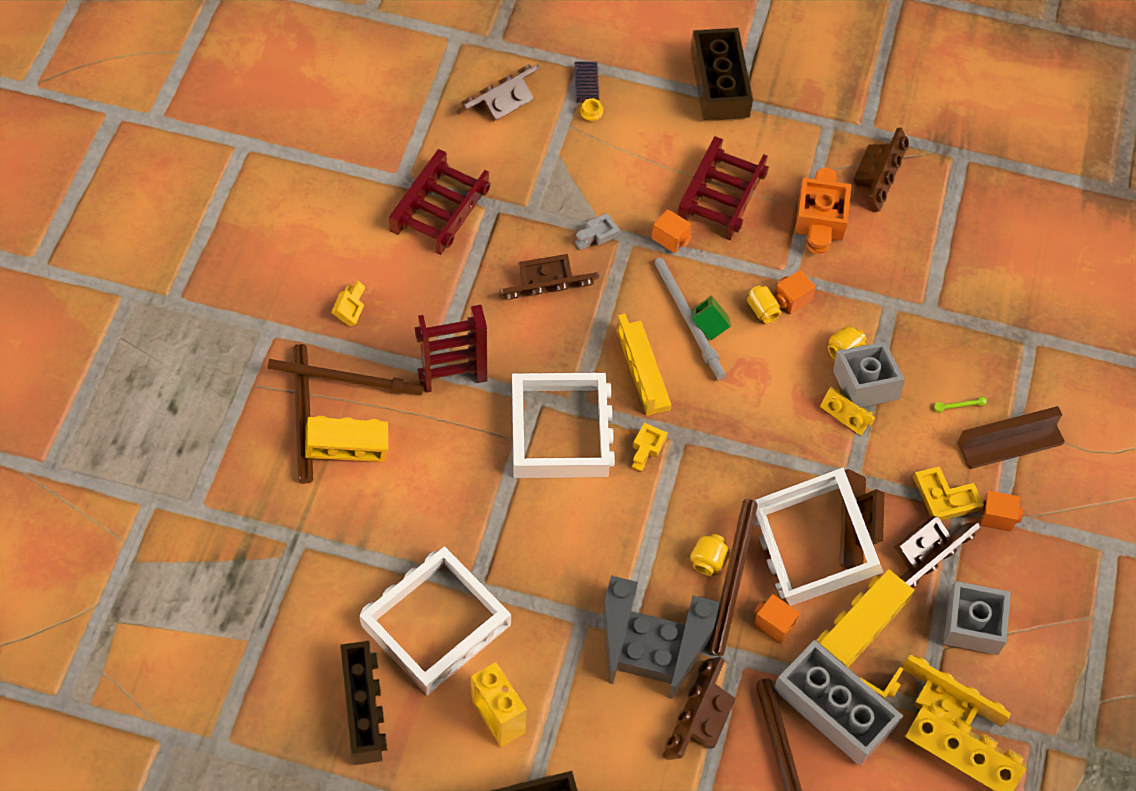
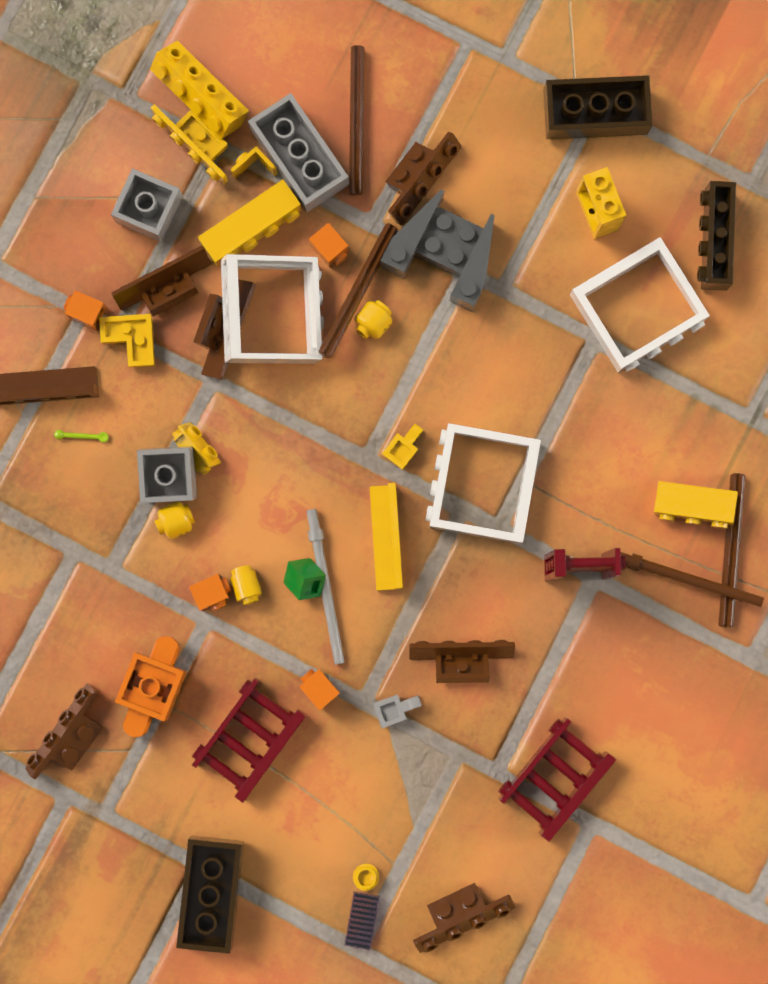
camera: 165 degrees left, 25 degrees up
yellow plate [331,281,365,327] -> none

